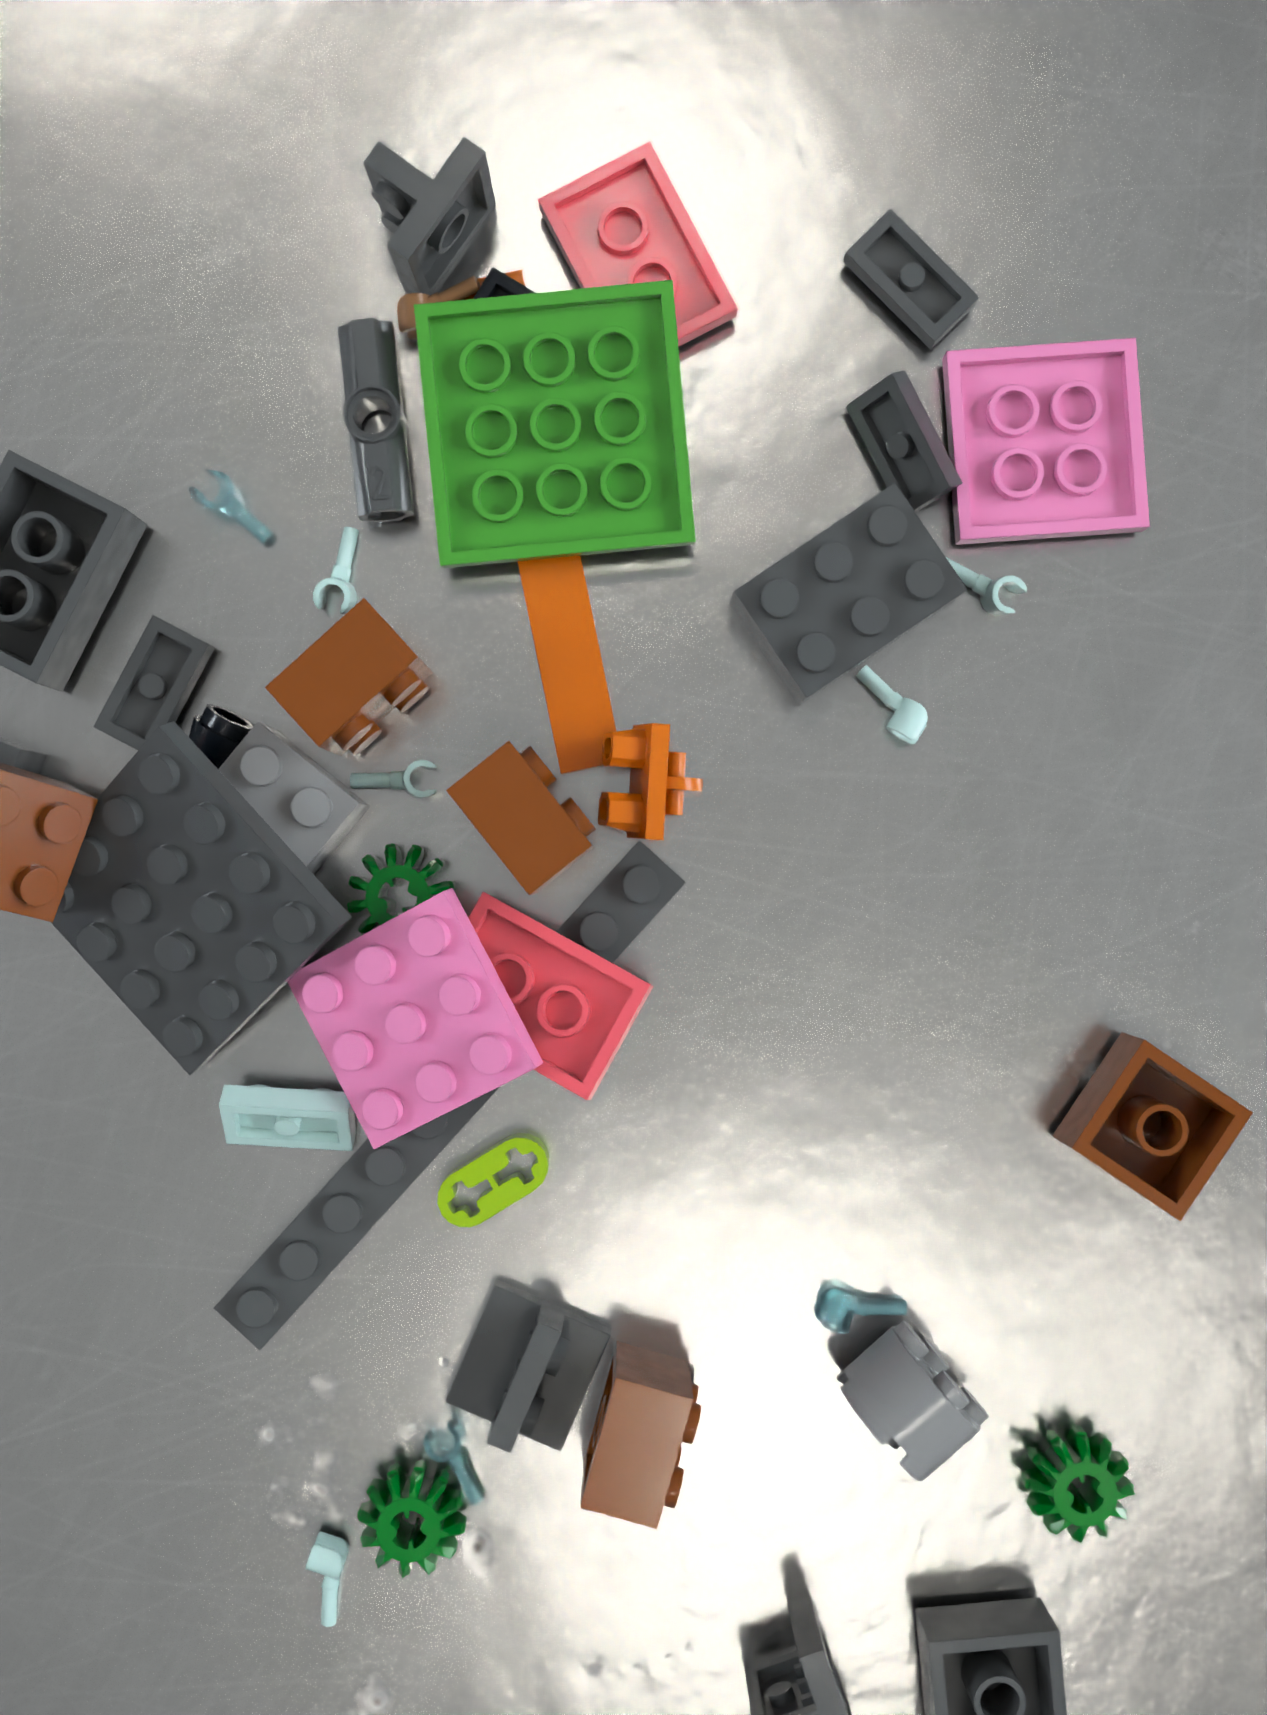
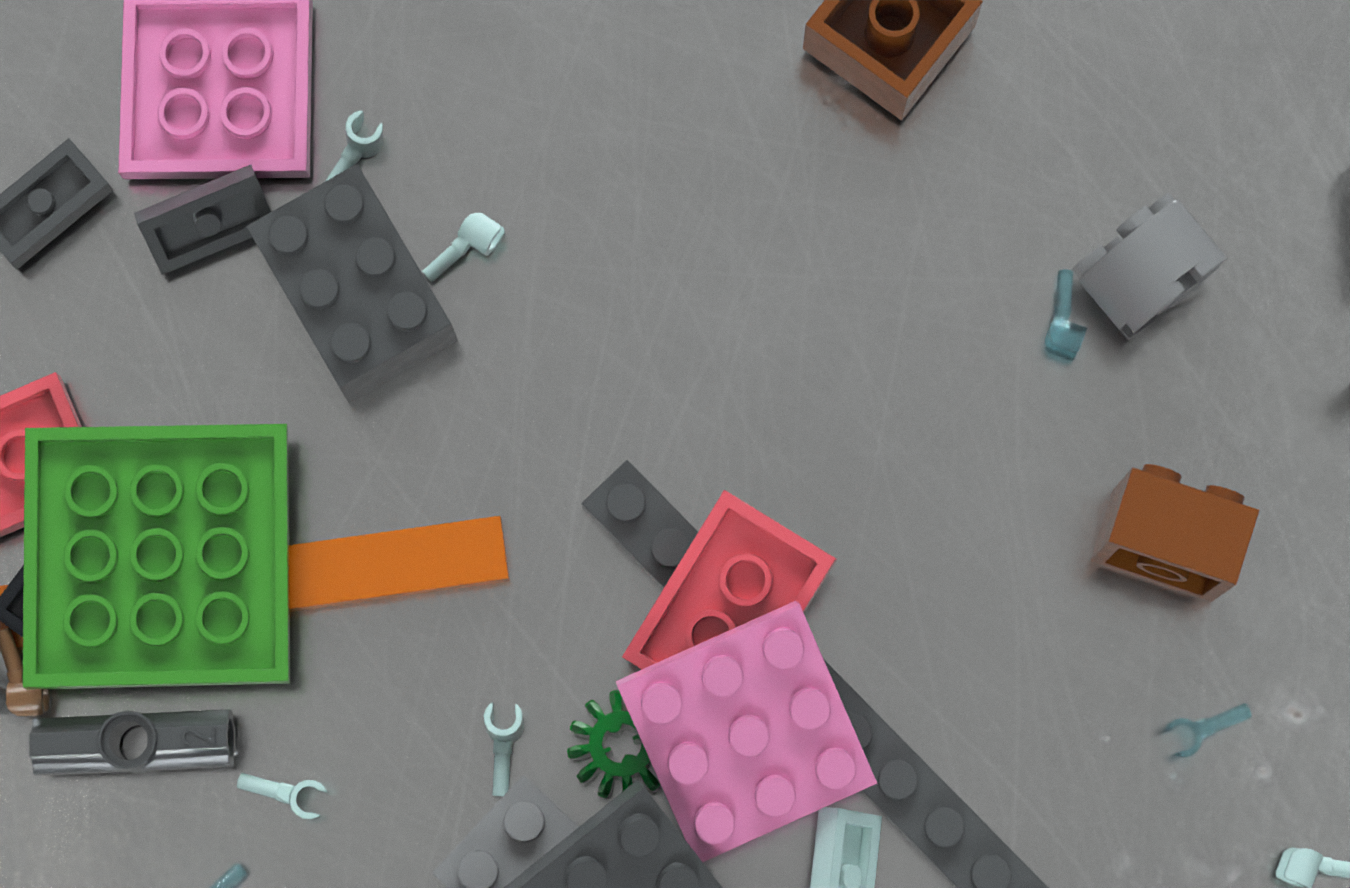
camera: 85 degrees left, 10 degrees down
dark orange brick [265,598,433,756] -> none
green gear [357,1459,467,1579] -> none
lime beam [437,1133,550,1227] -> none
dark grey bracket [445,1279,611,1453] -> none
dark orange brick [446,741,596,895] -> none
orange hips [598,723,703,840] -> none
green gear [1021,1424,1135,1544] -> none

